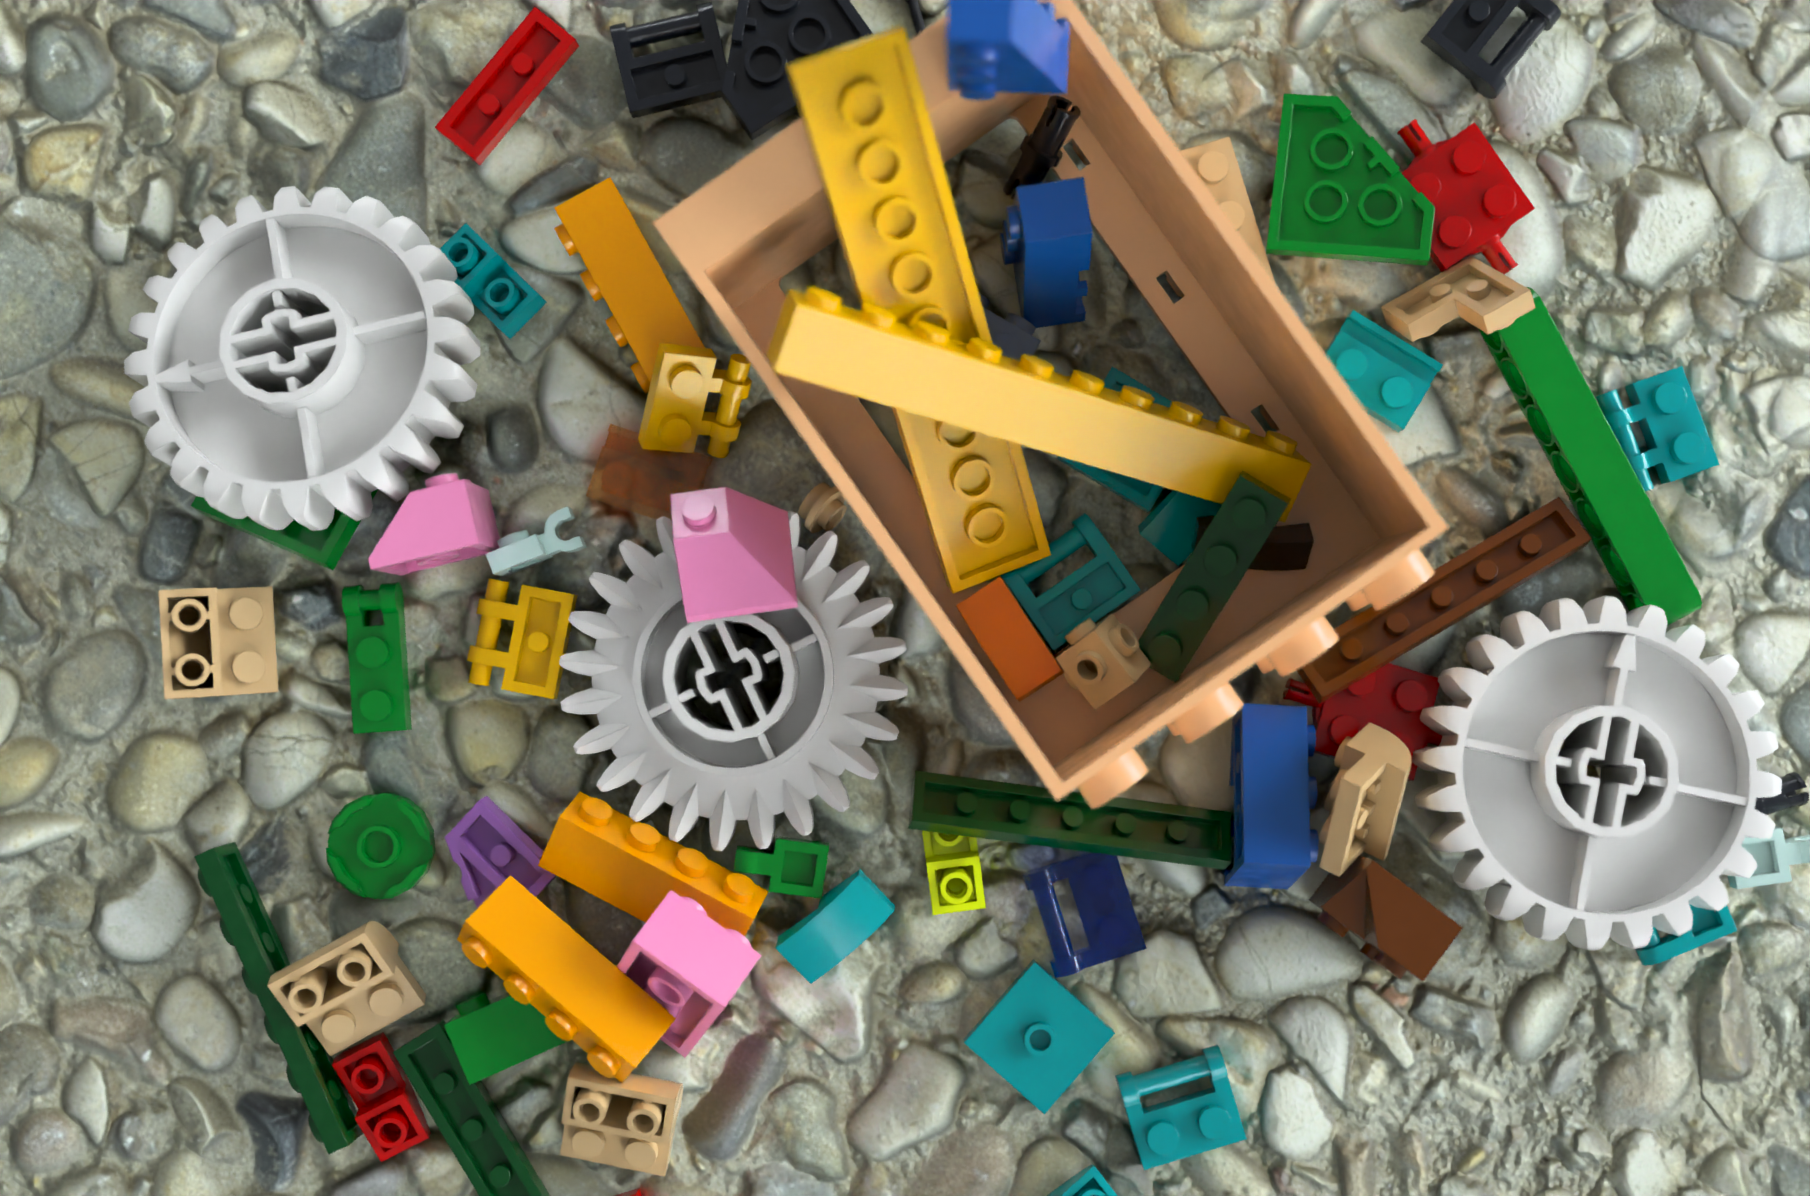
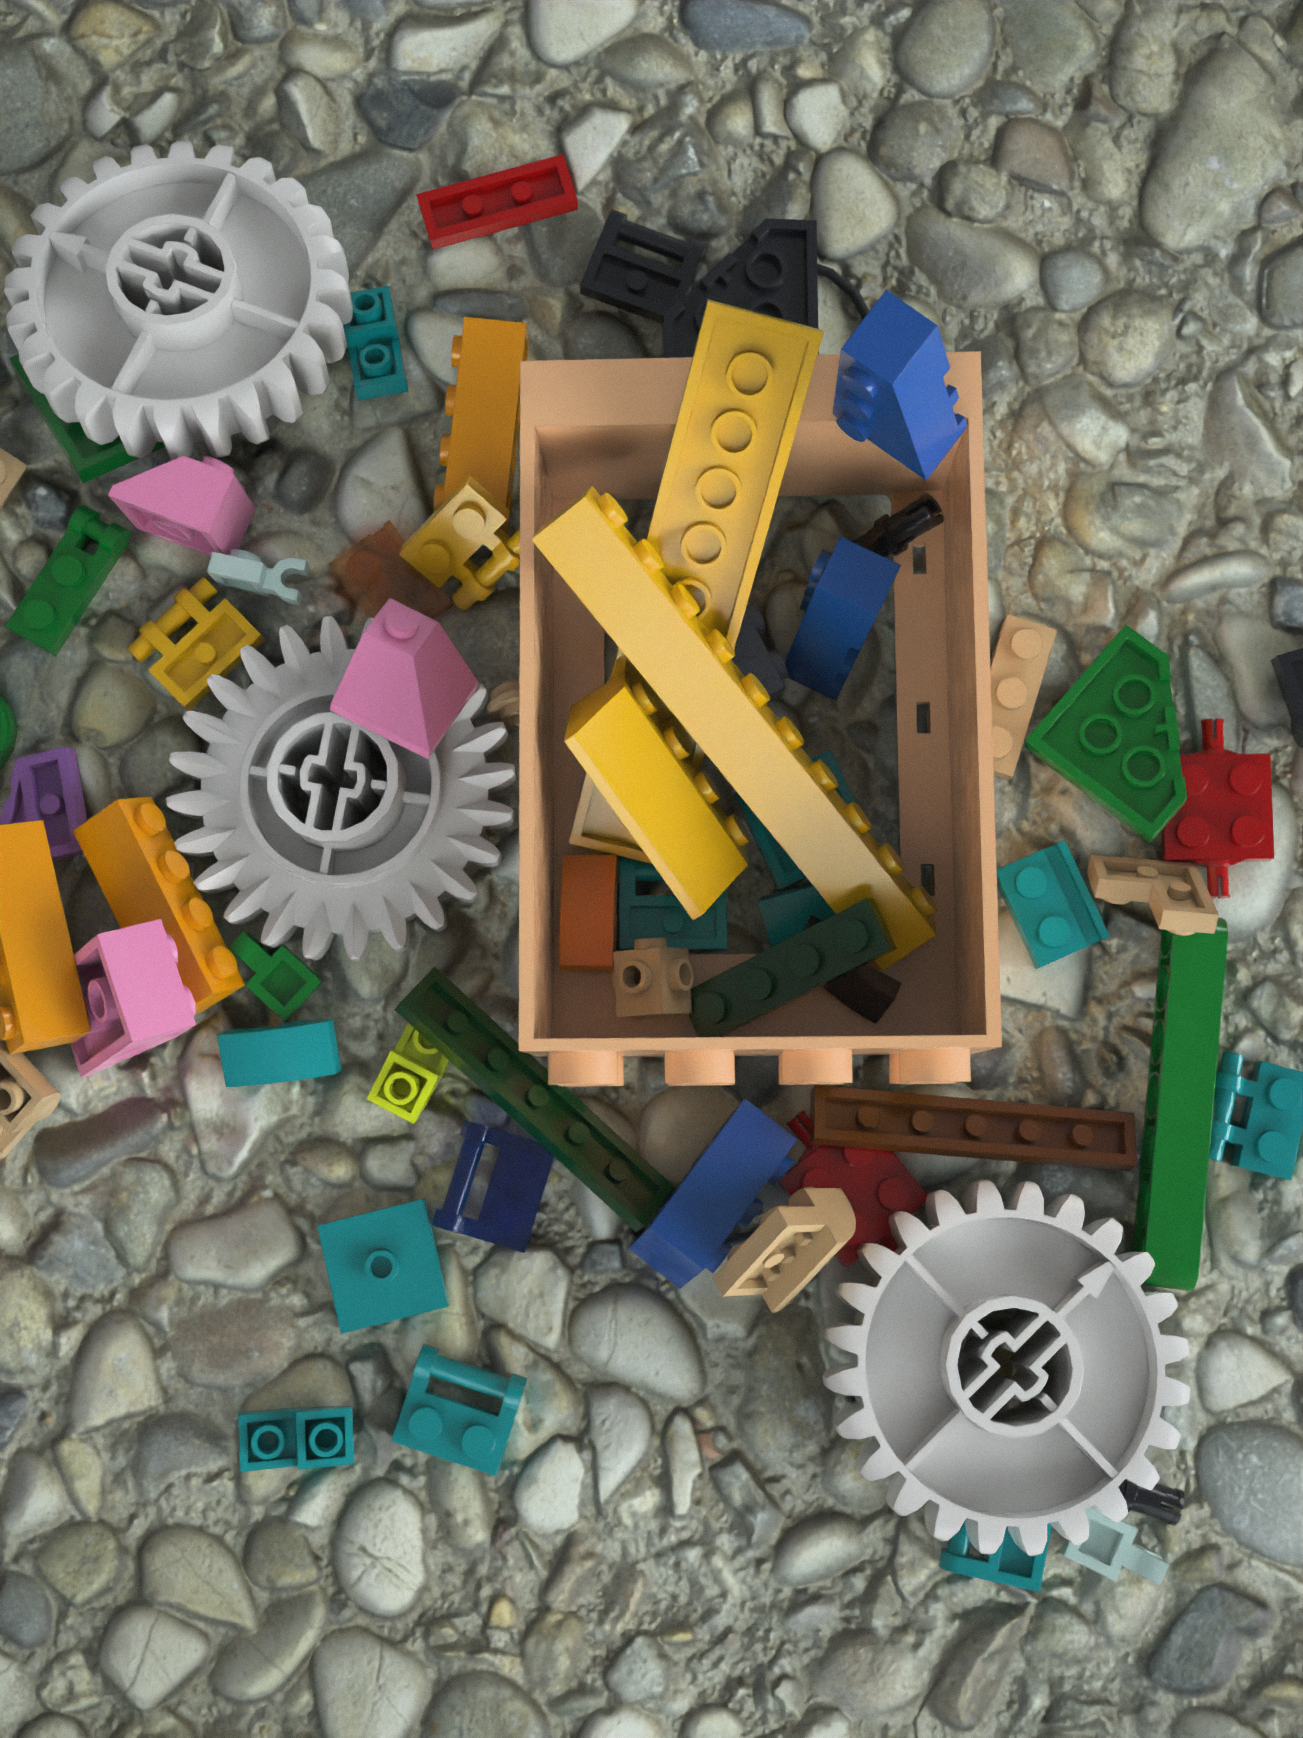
camera: 30 degrees right, 5 degrees down
reddish brown slope [1309,855,1463,981] -> none
none -> yellow slope [564,671,751,920]

